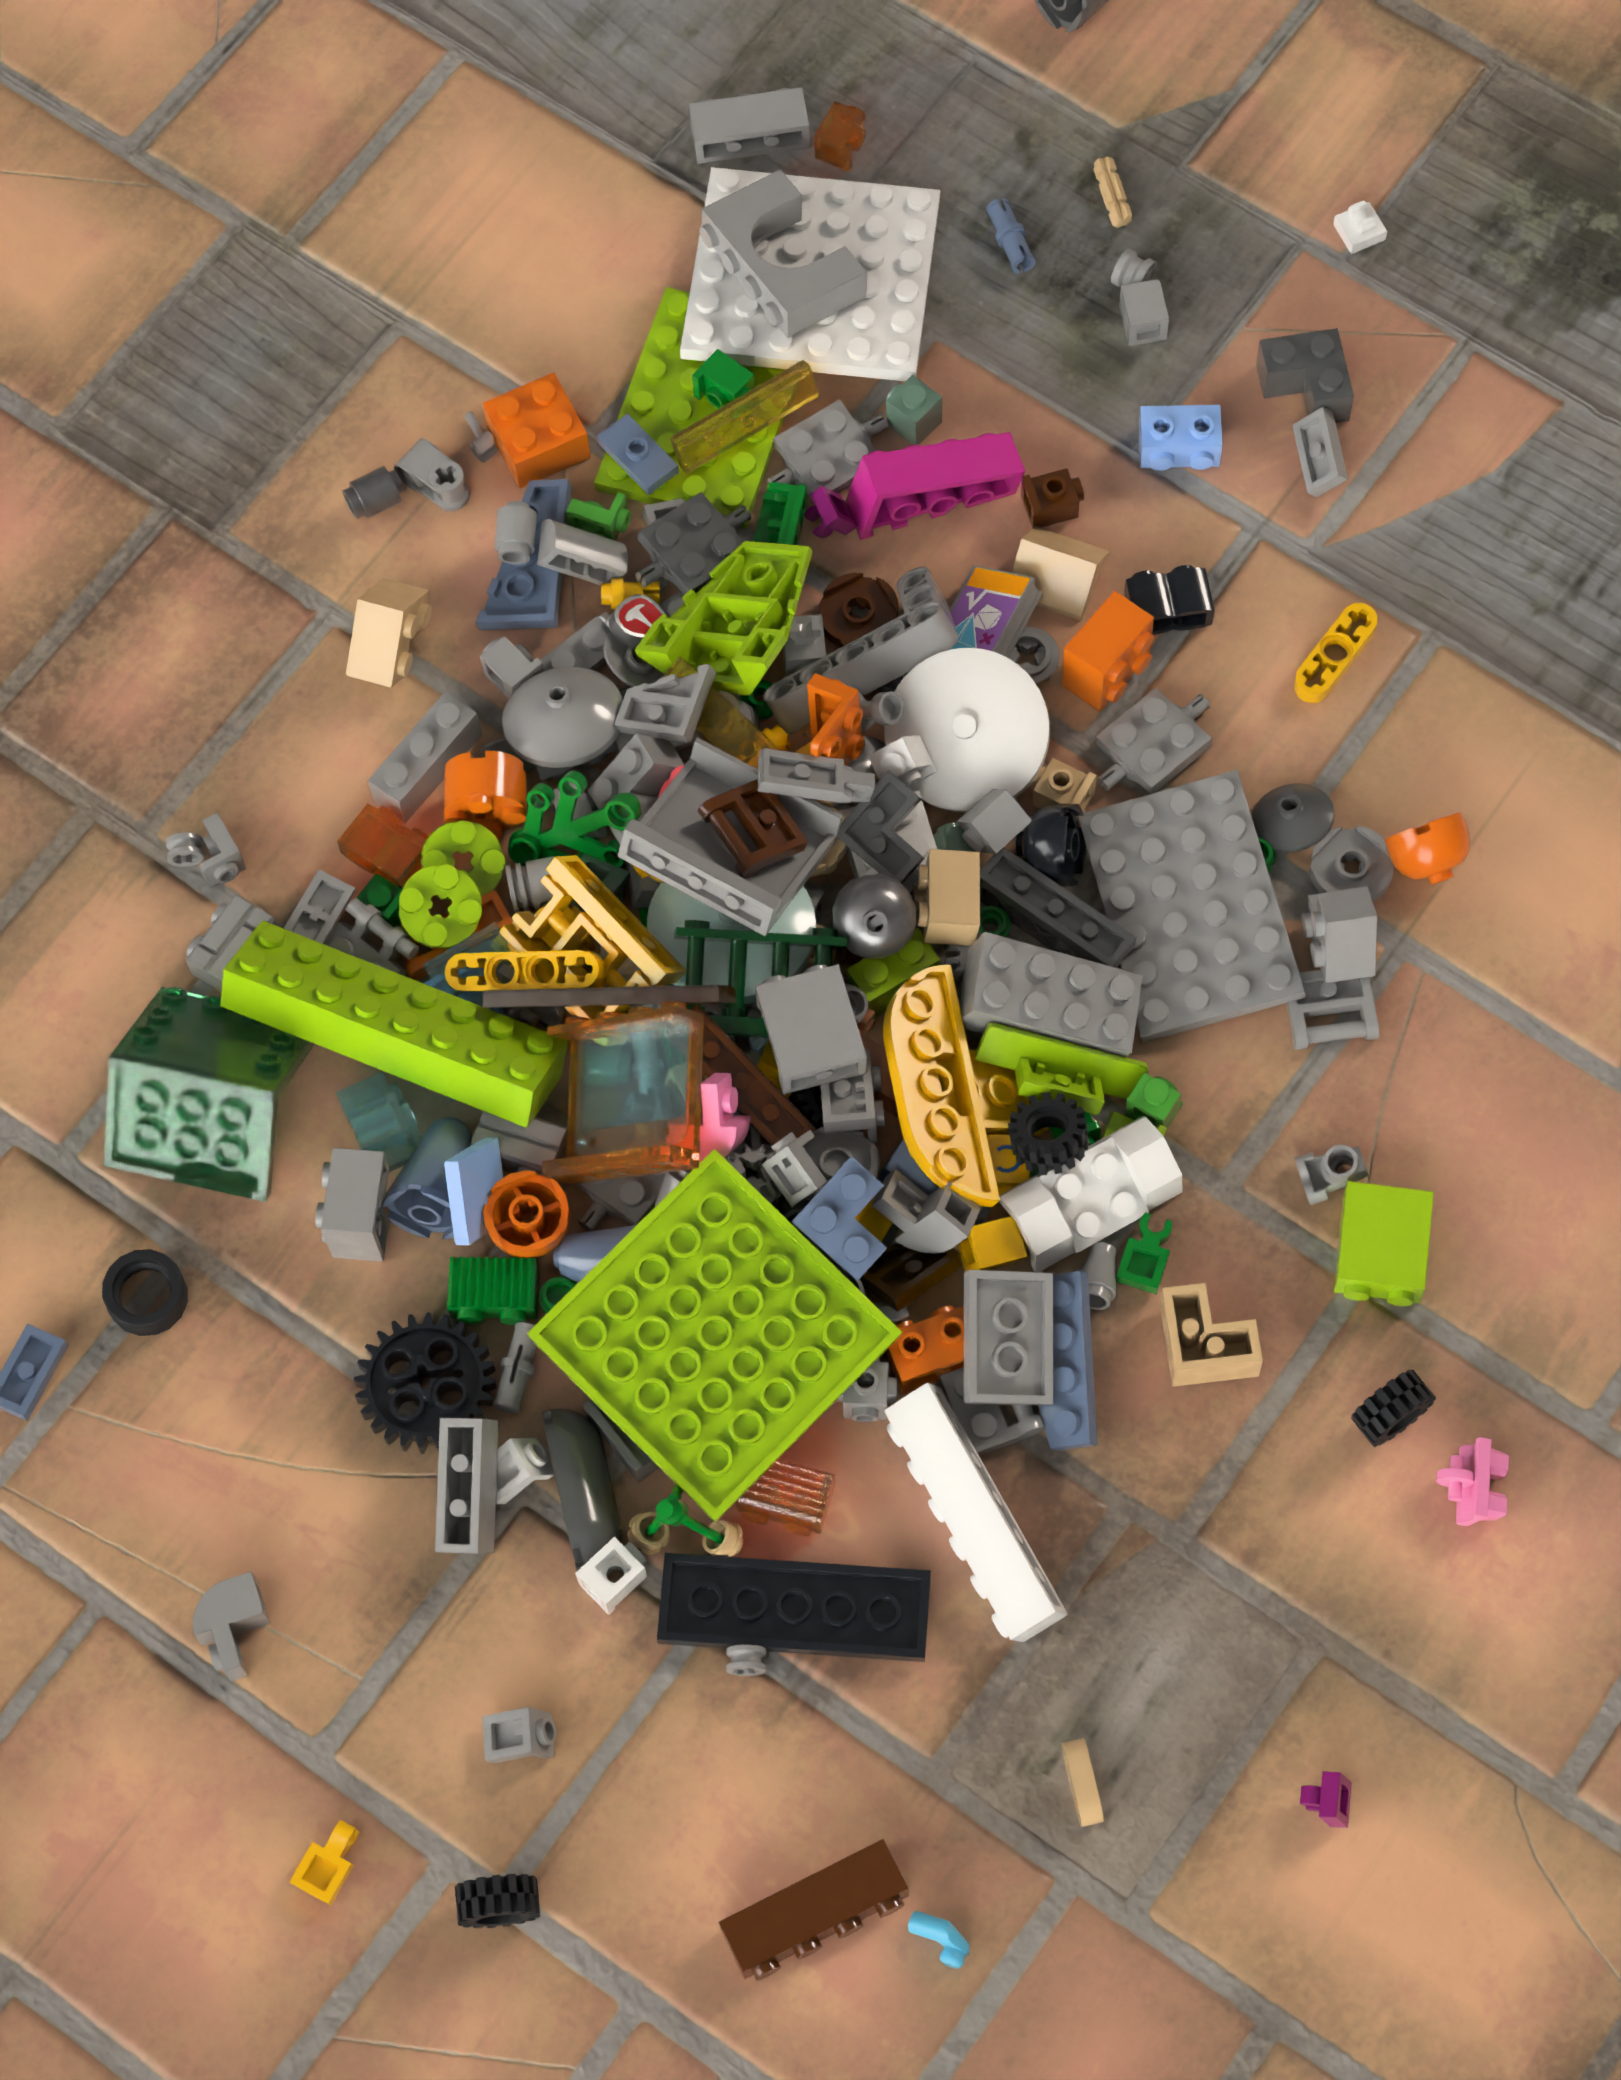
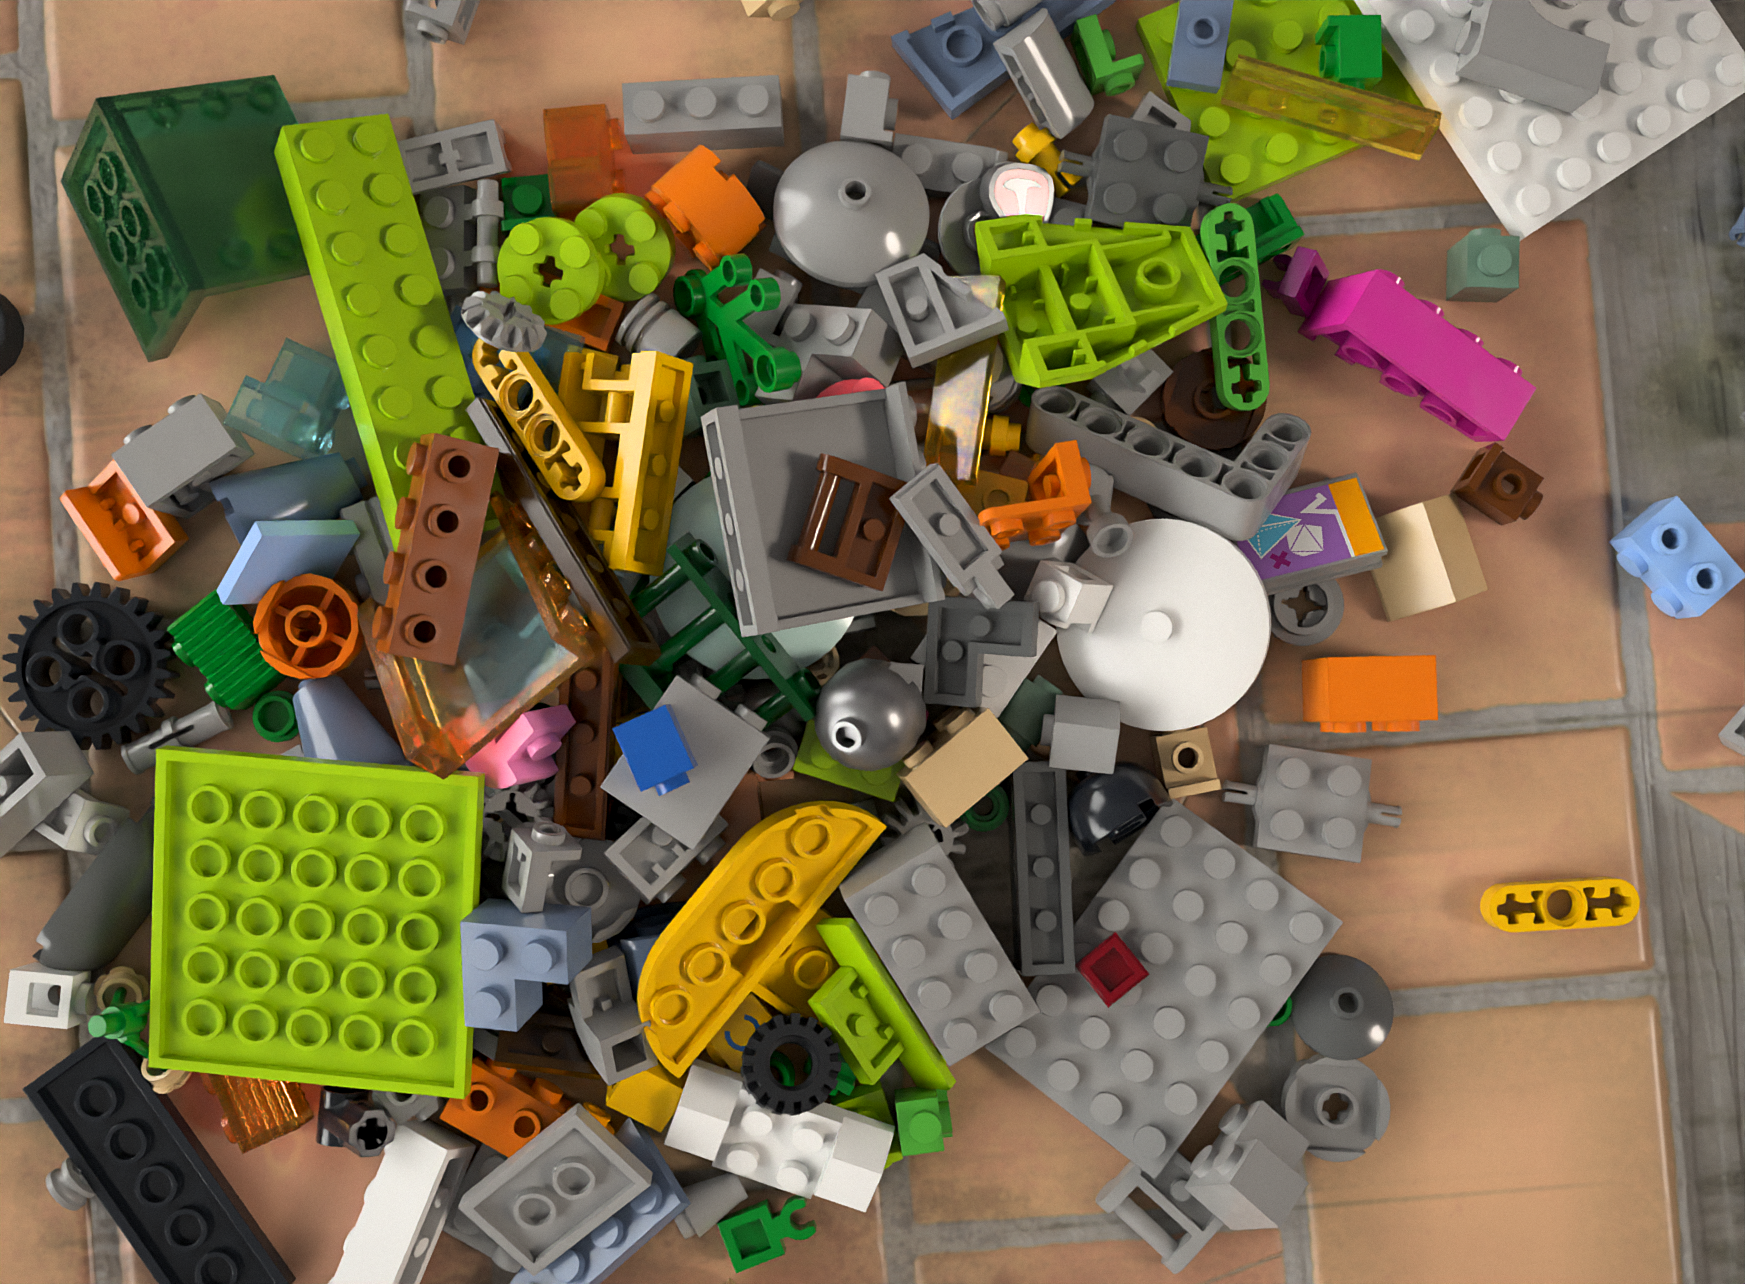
camera: 45 degrees right, 20 degrees up
light grey brick [186,895,277,992] -> none
light grey plate [767,399,889,496] -> none
black brick [1124,565,1215,635] -> none
orange cylinder [1384,812,1471,885] -> none
none -> orange bracket [59,459,189,581]
none -> black piece [316,1085,395,1158]
none -> dark orange brick [372,433,500,666]
none -> light grey gear [461,291,547,352]
none -> blue brick [612,704,698,796]
none -> dark red tile [1075,932,1150,1008]
none -> bright green beam [1200,203,1270,411]

